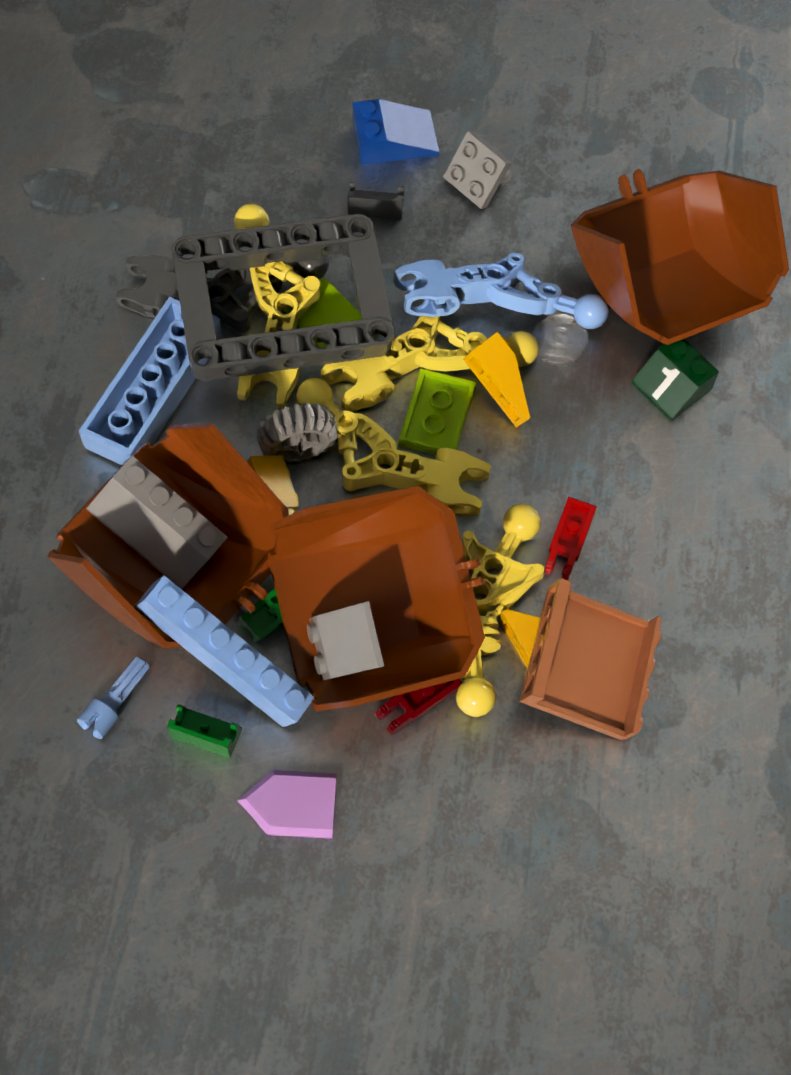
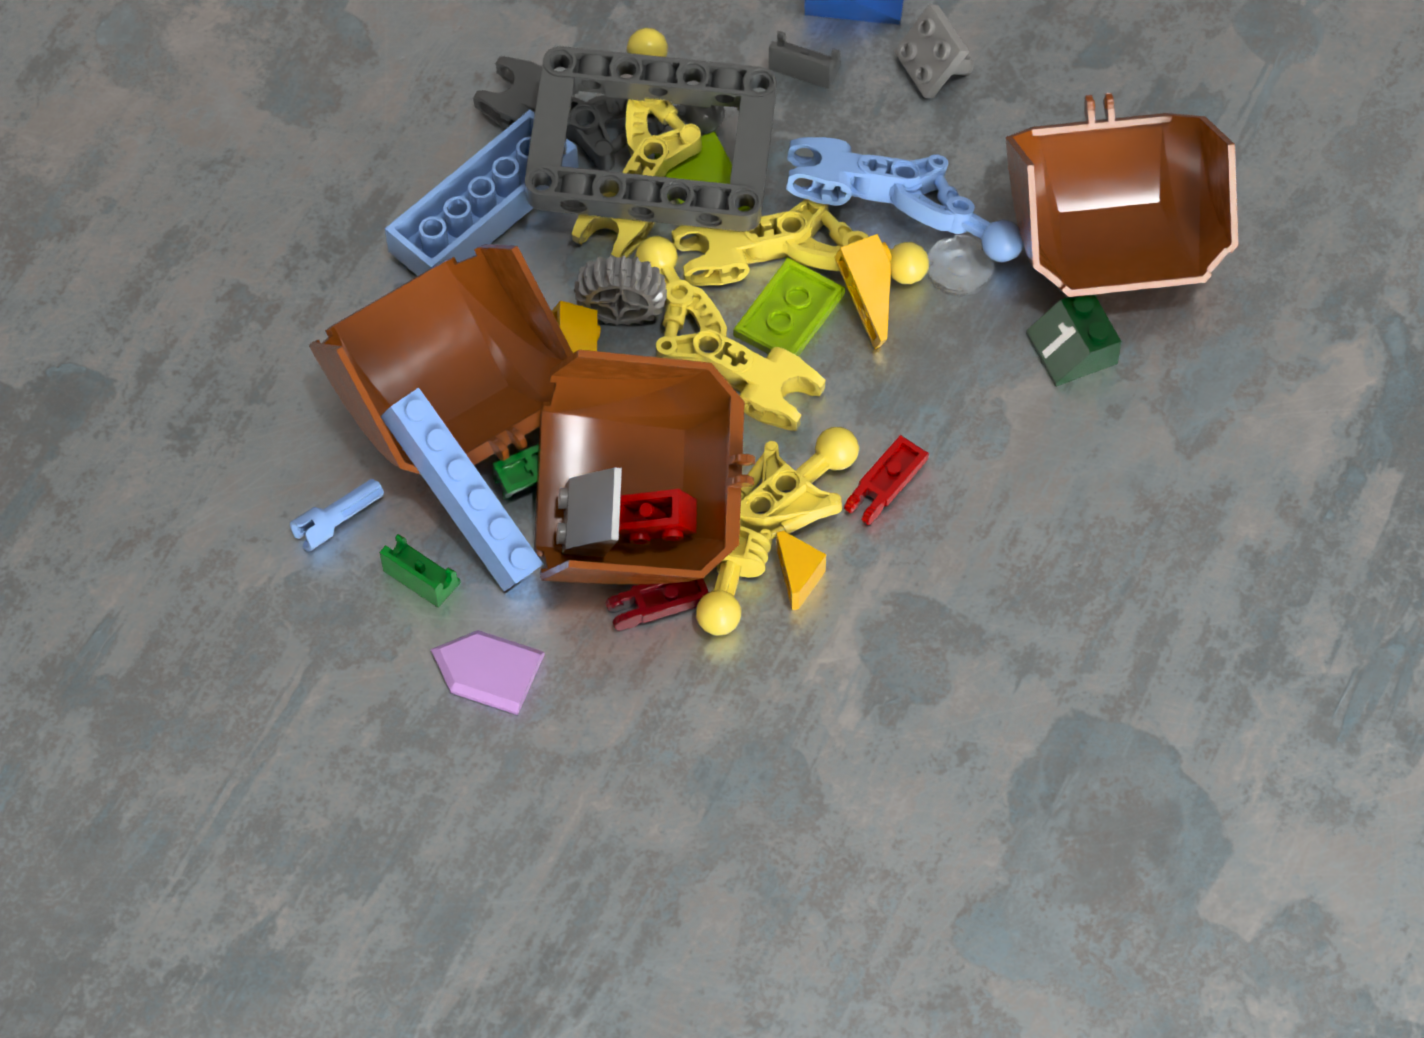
camera: 20 degrees right, 5 degrees down
light grey slope [86,455,227,589] -> none
nougat panel [519,578,662,741] -> none
none -> red brick [619,489,697,545]

